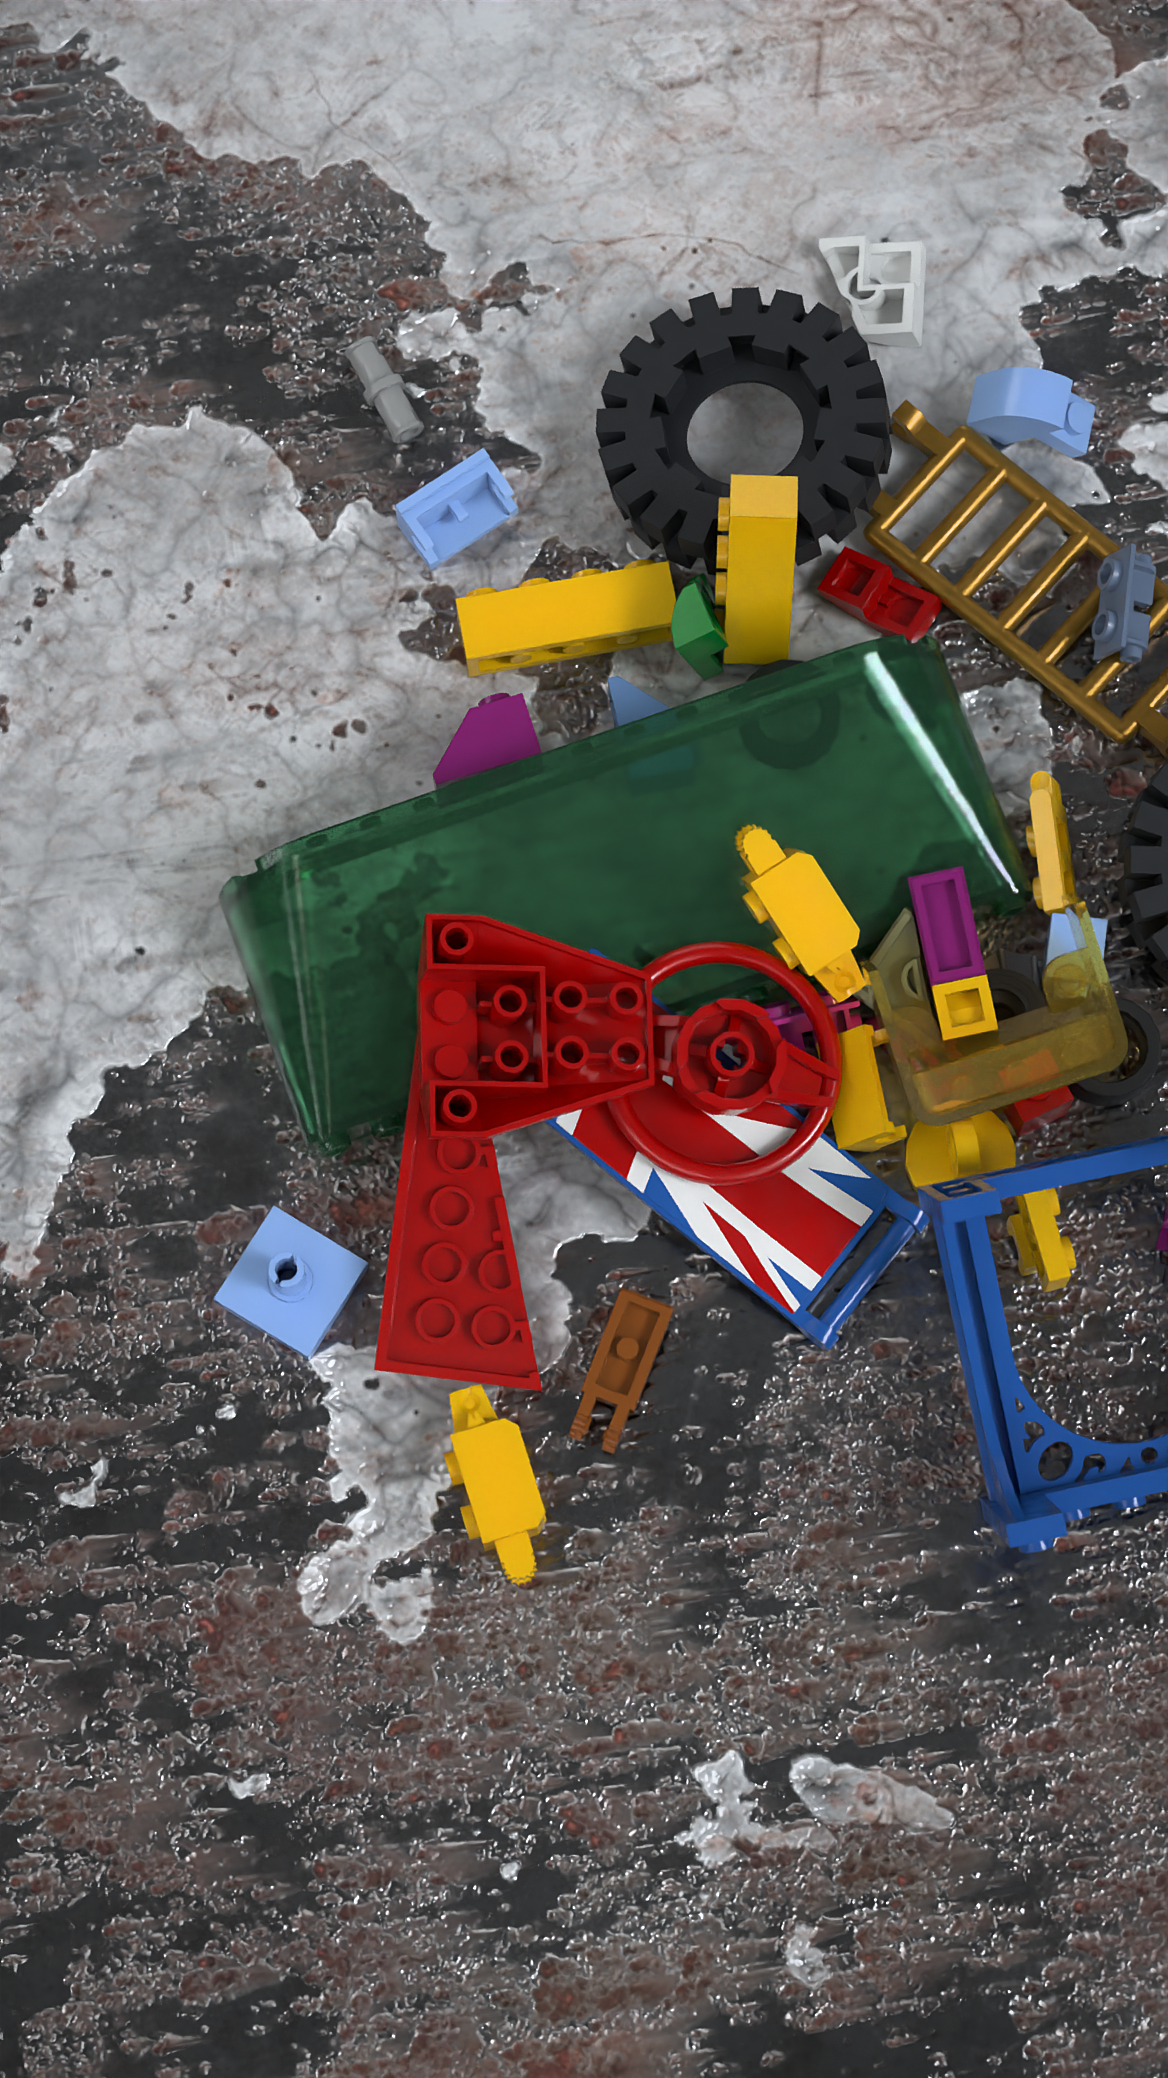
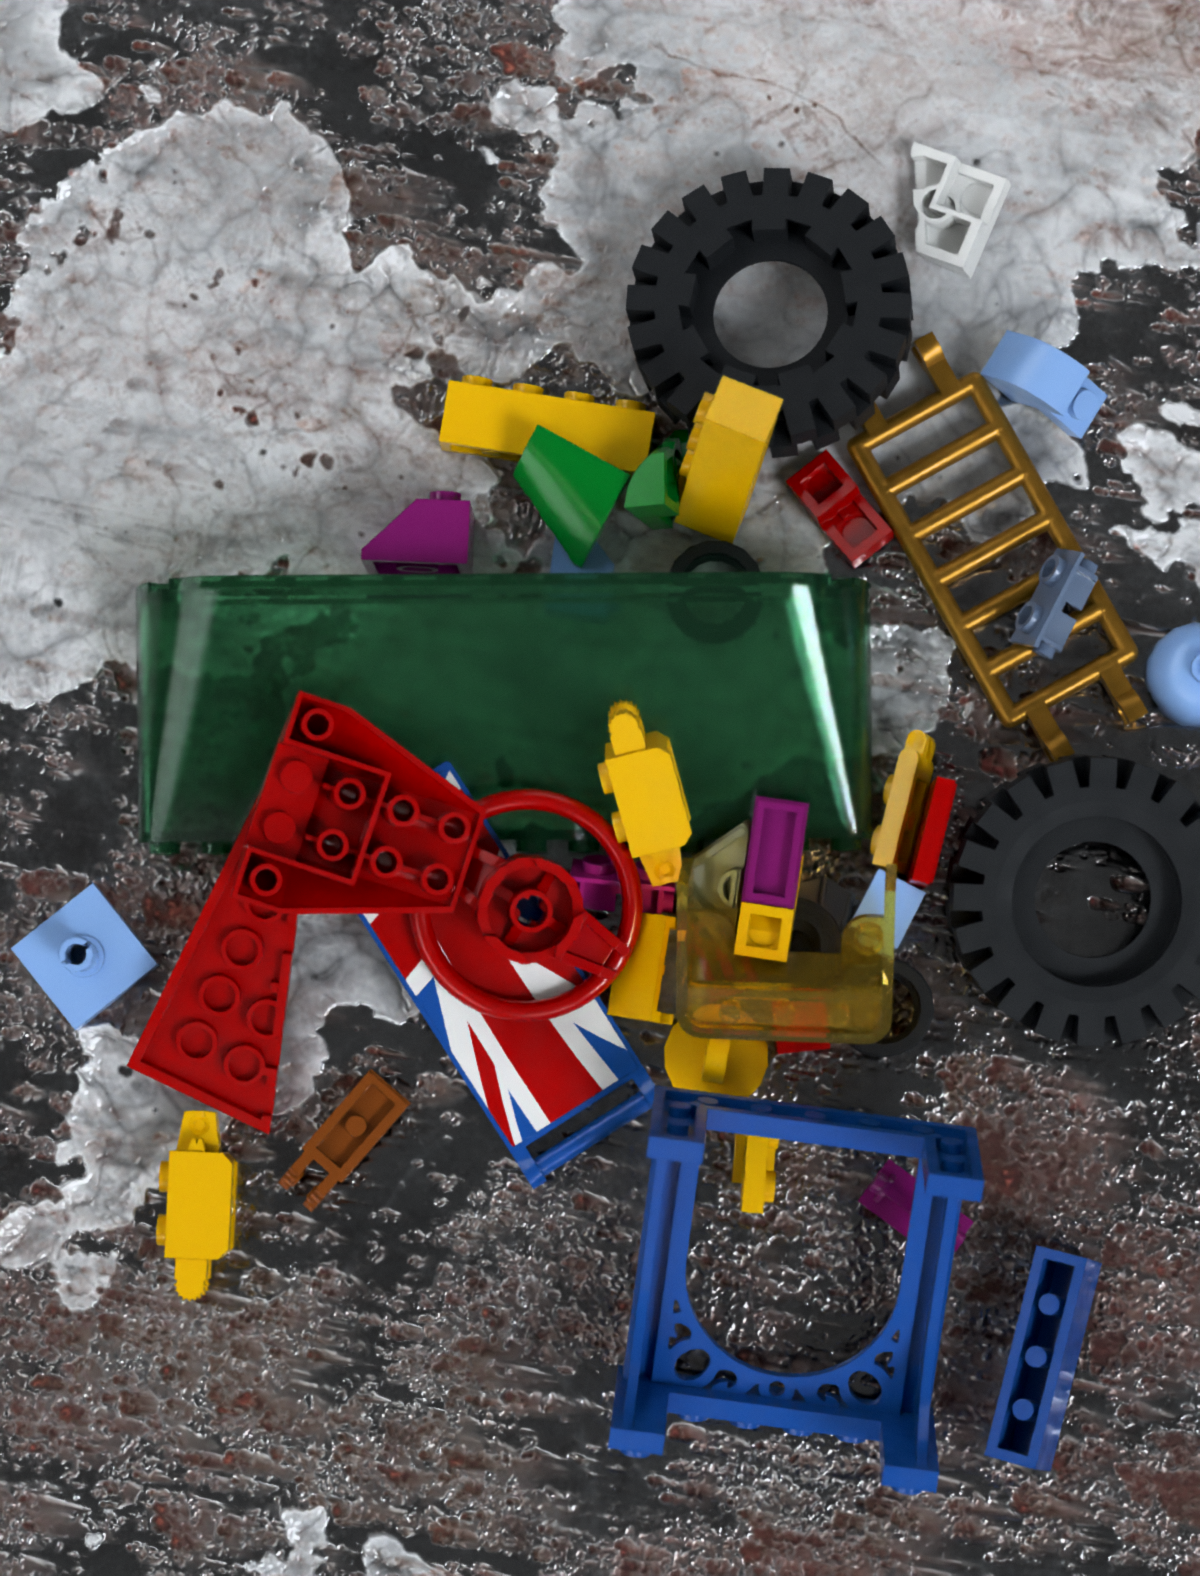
camera: 25 degrees right, 10 degrees up
light grey pin [345,336,424,444] -> none
light blue hinge [395,448,518,570] -> none
none -> green slope [513,425,630,569]
none -> red tile [905,776,957,890]

